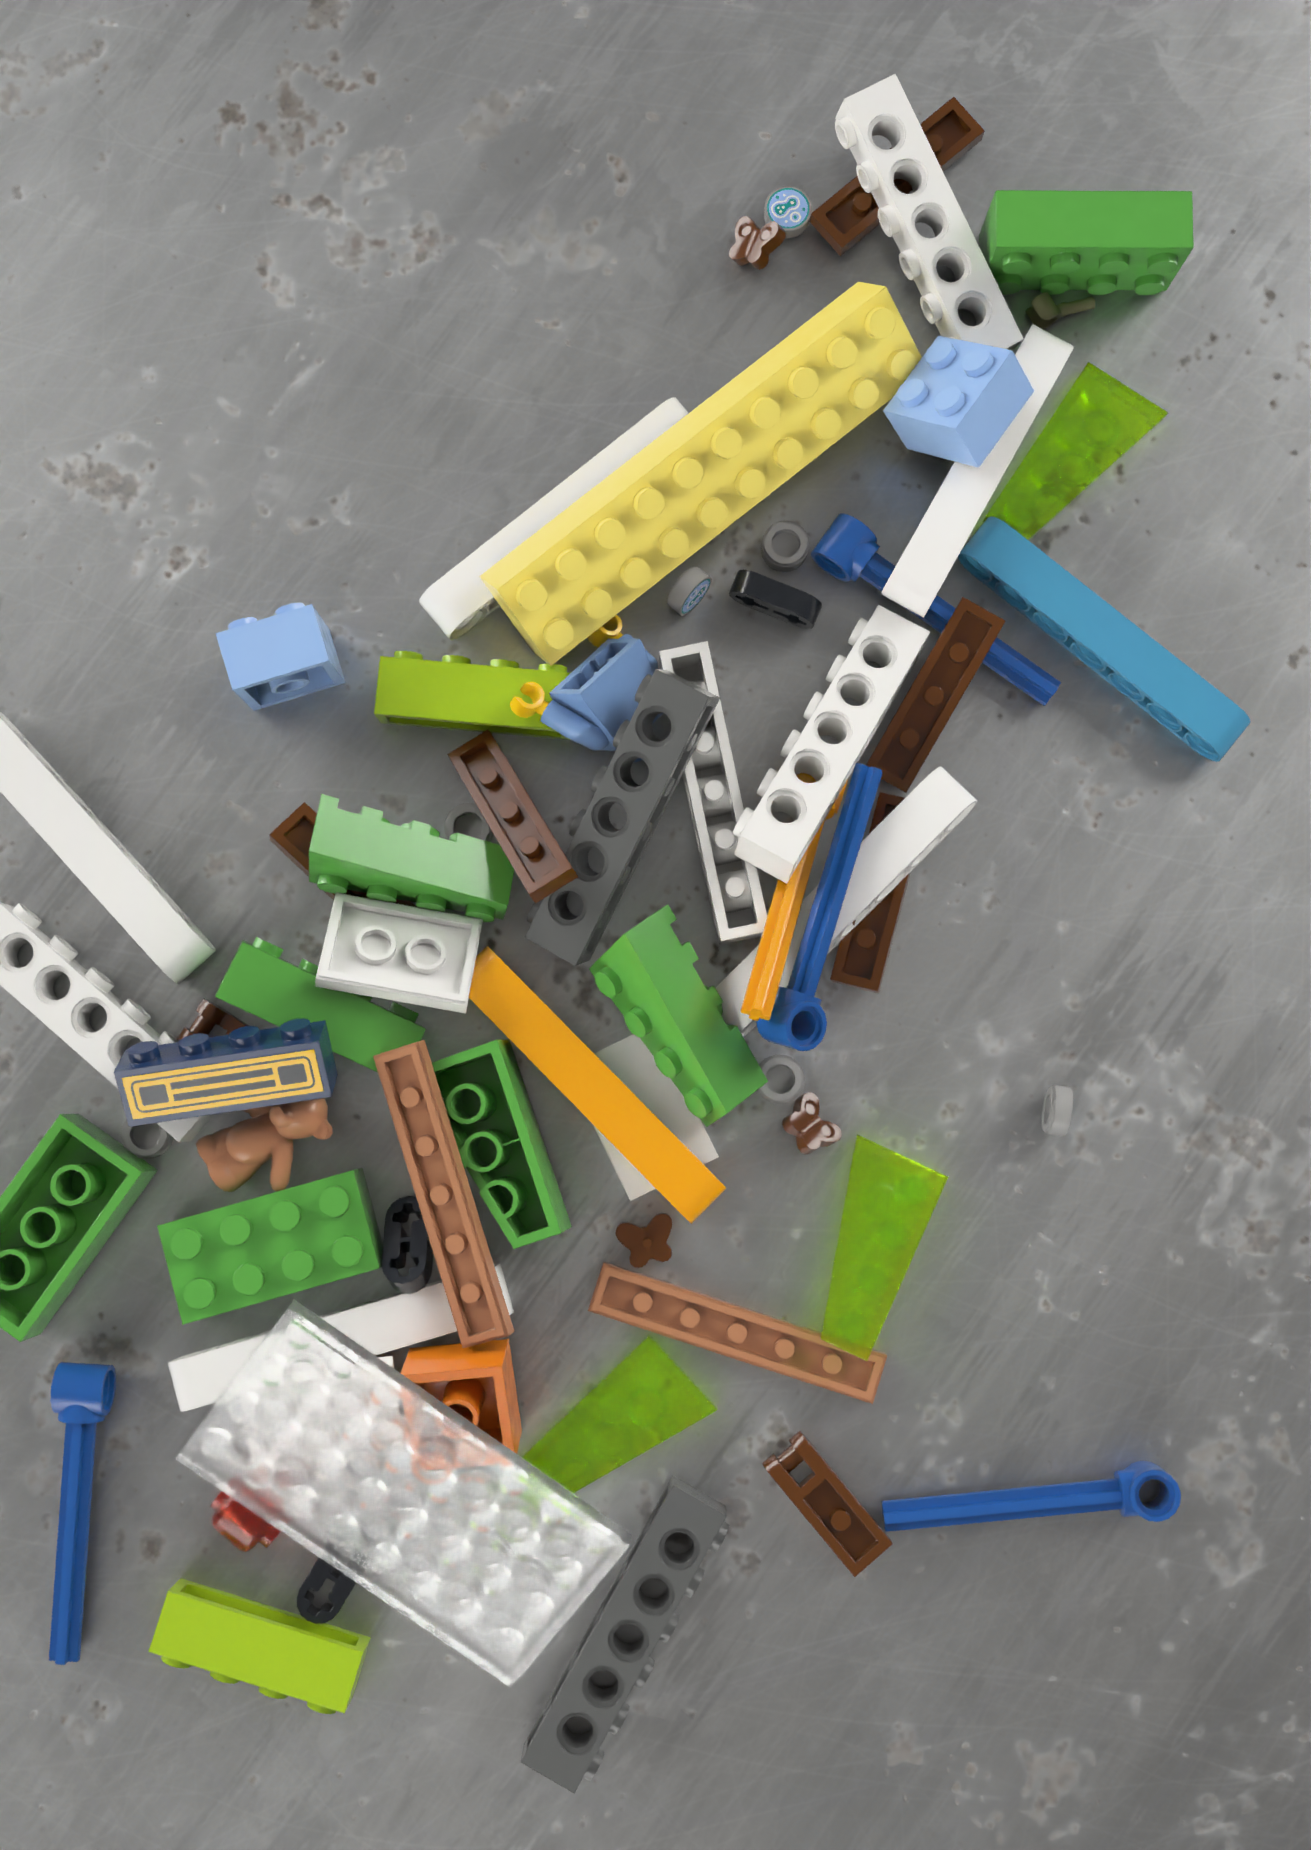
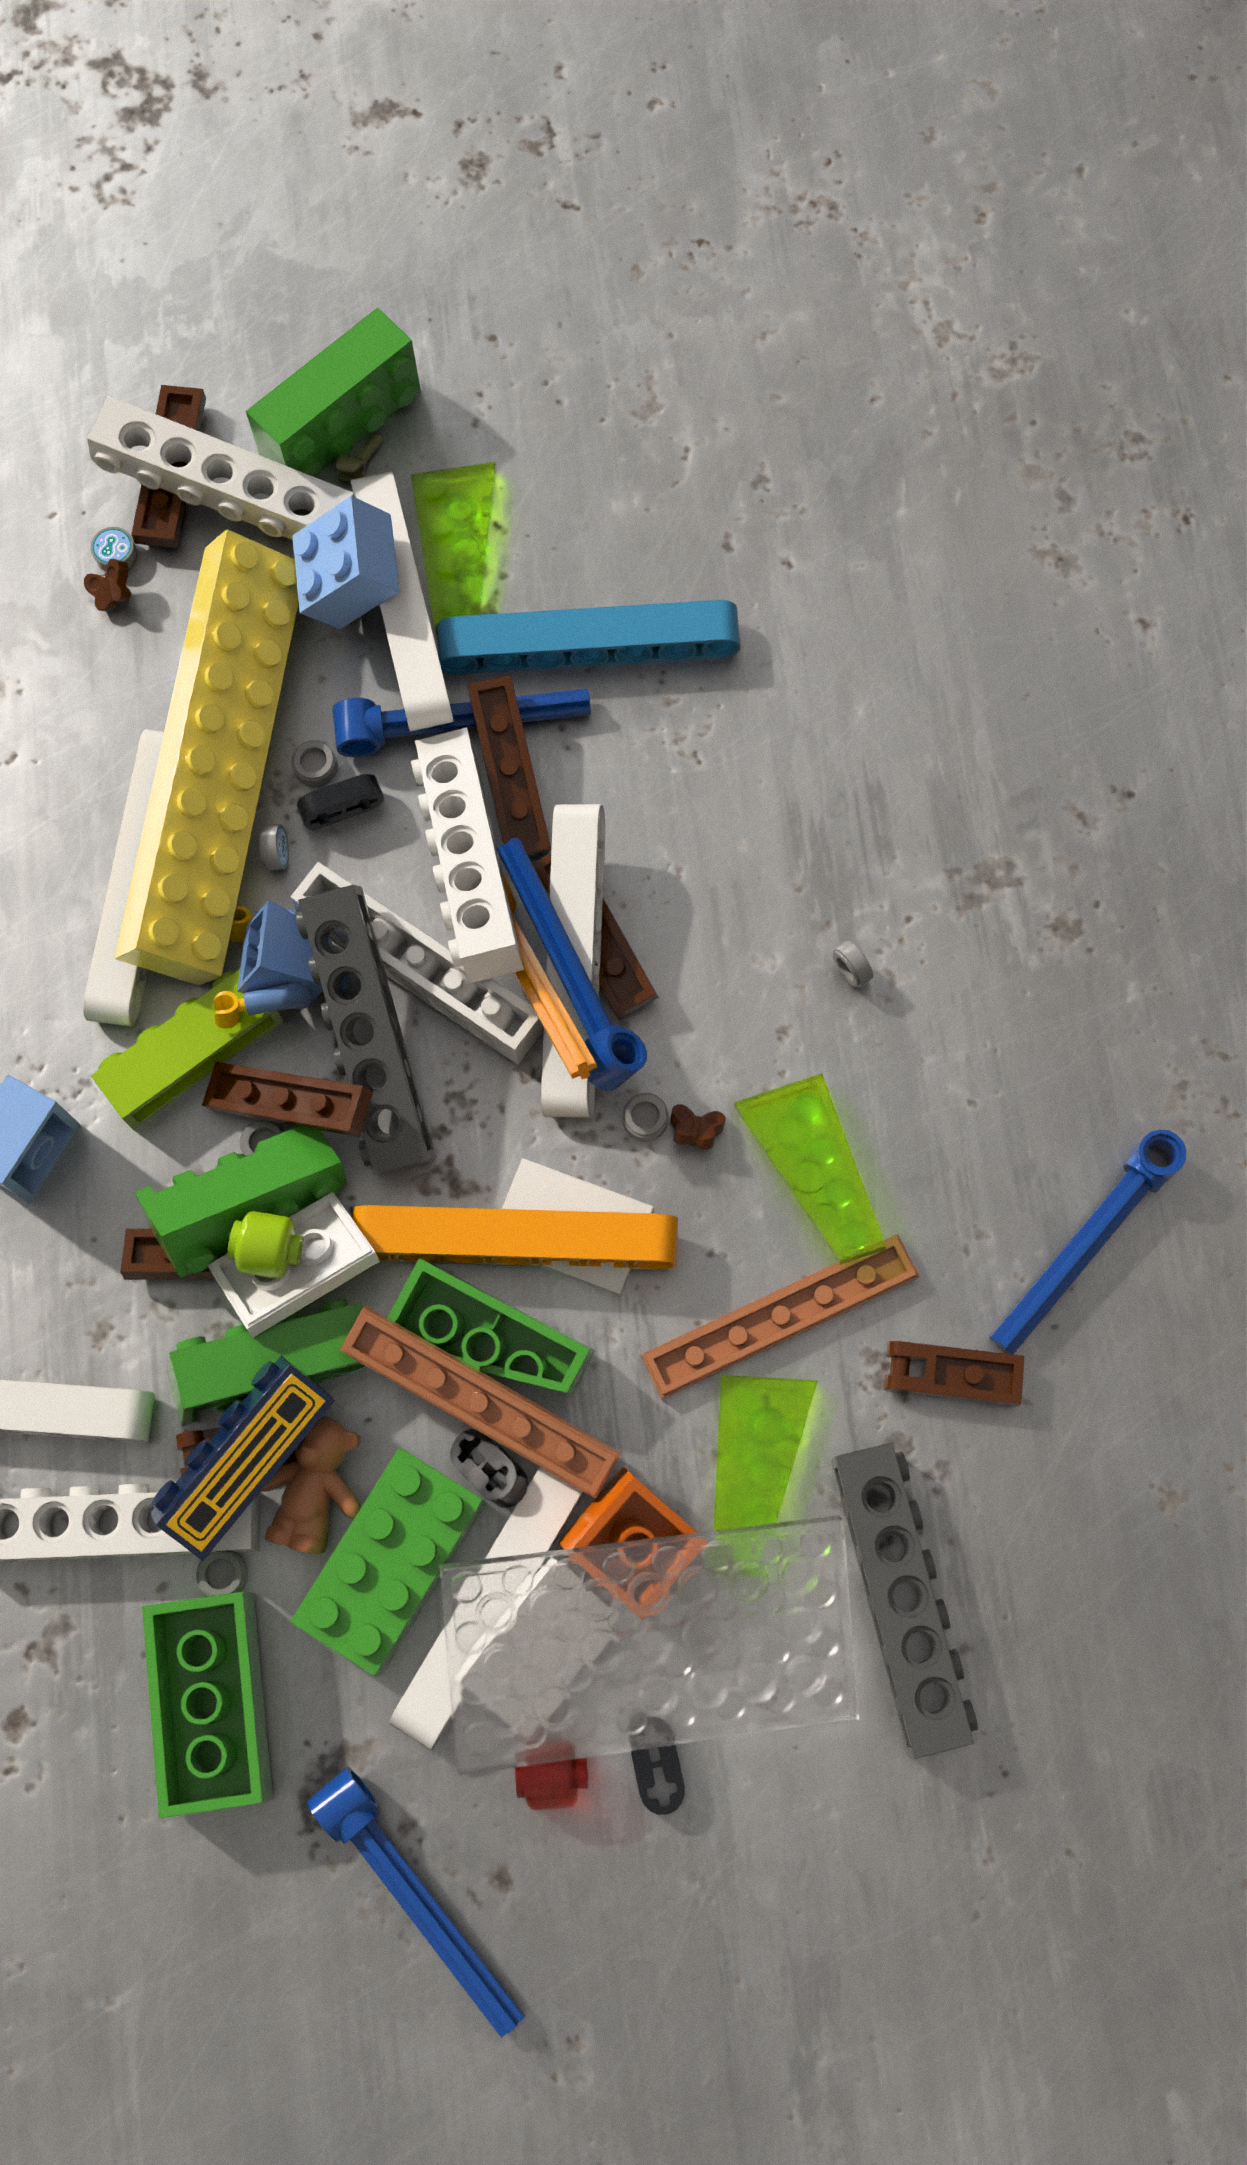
camera: 40 degrees left, 10 degrees down
lime brick [148,1578,371,1714] -> none
bright green wedge [589,904,768,1127] -> none
reddish brown piece [615,1213,672,1268] -> none
none -> lime head [228,1211,304,1279]

